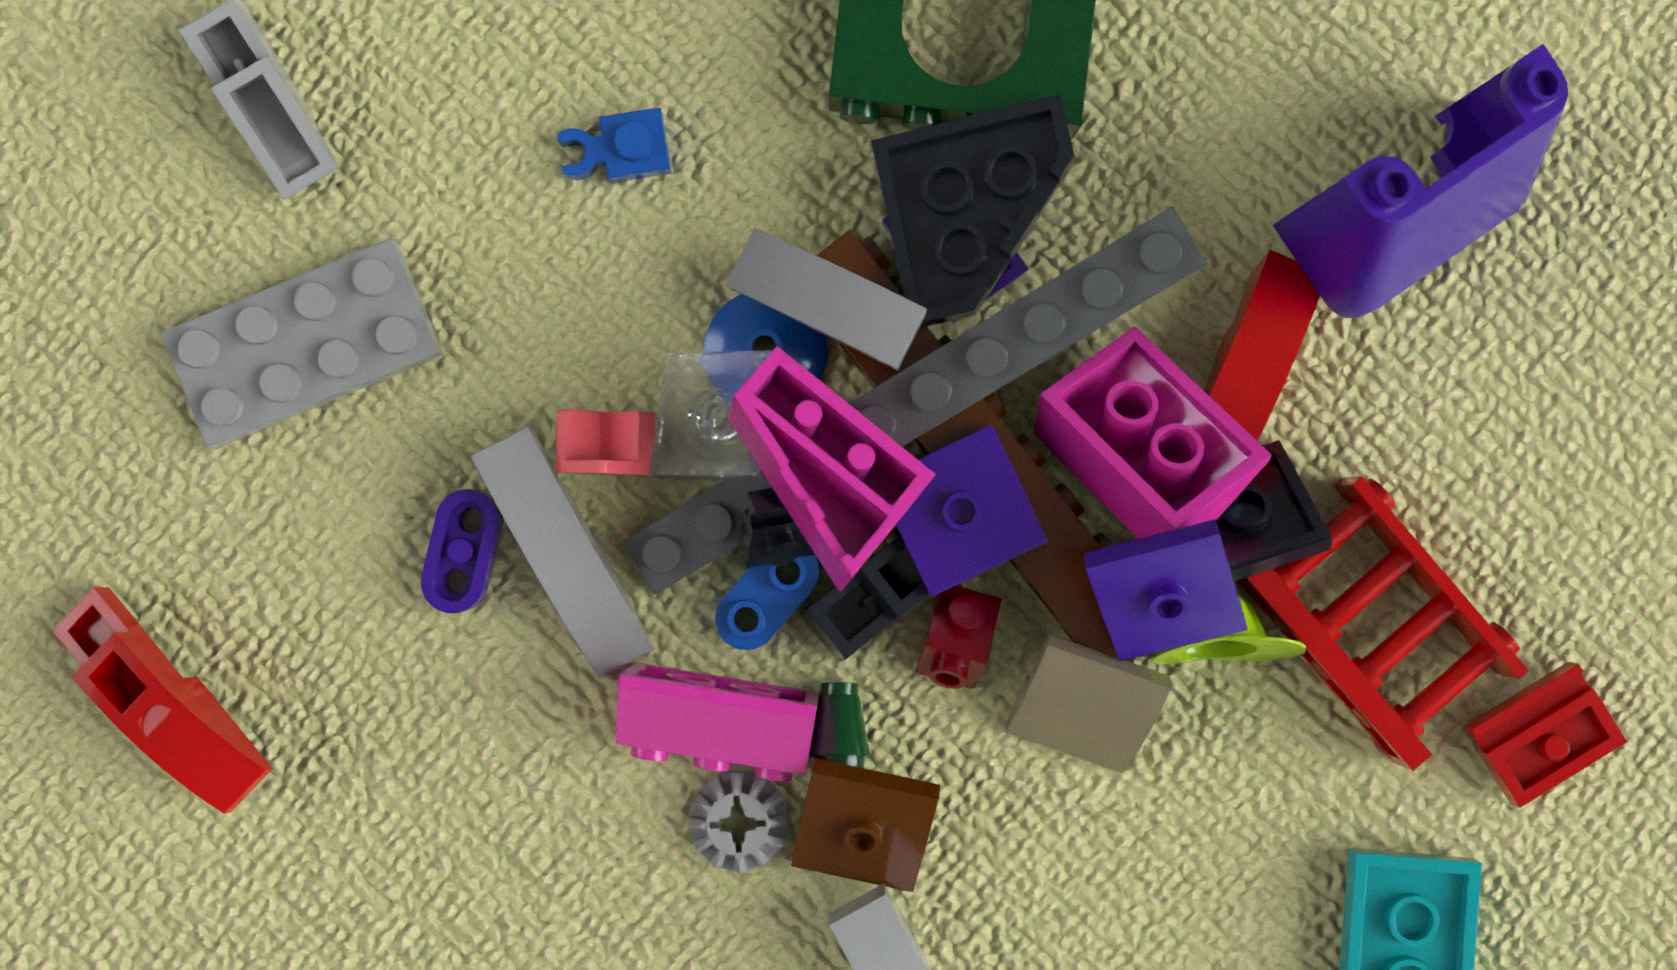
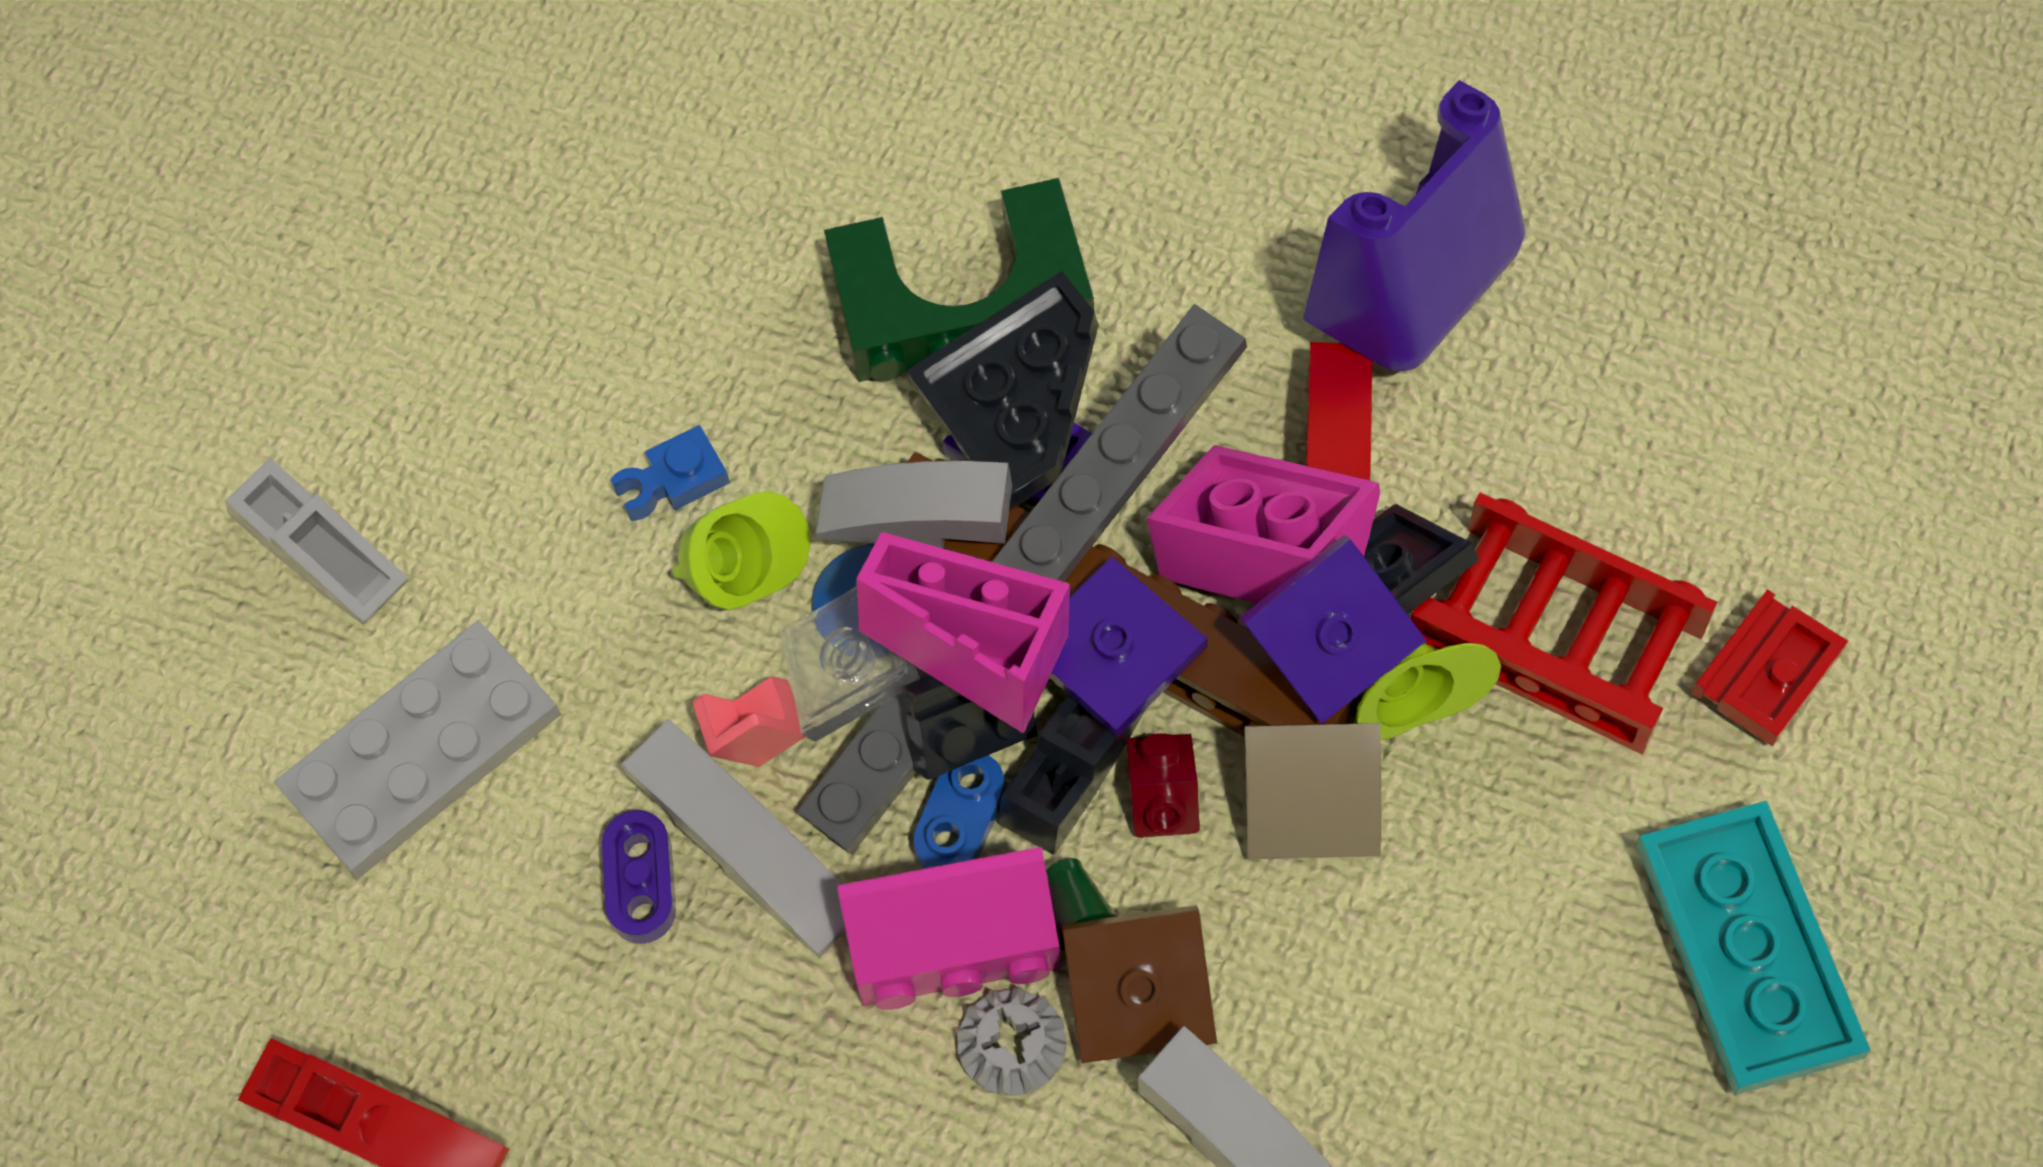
camera: 15 degrees left, 25 degrees down
none -> lime piece [671,491,811,610]

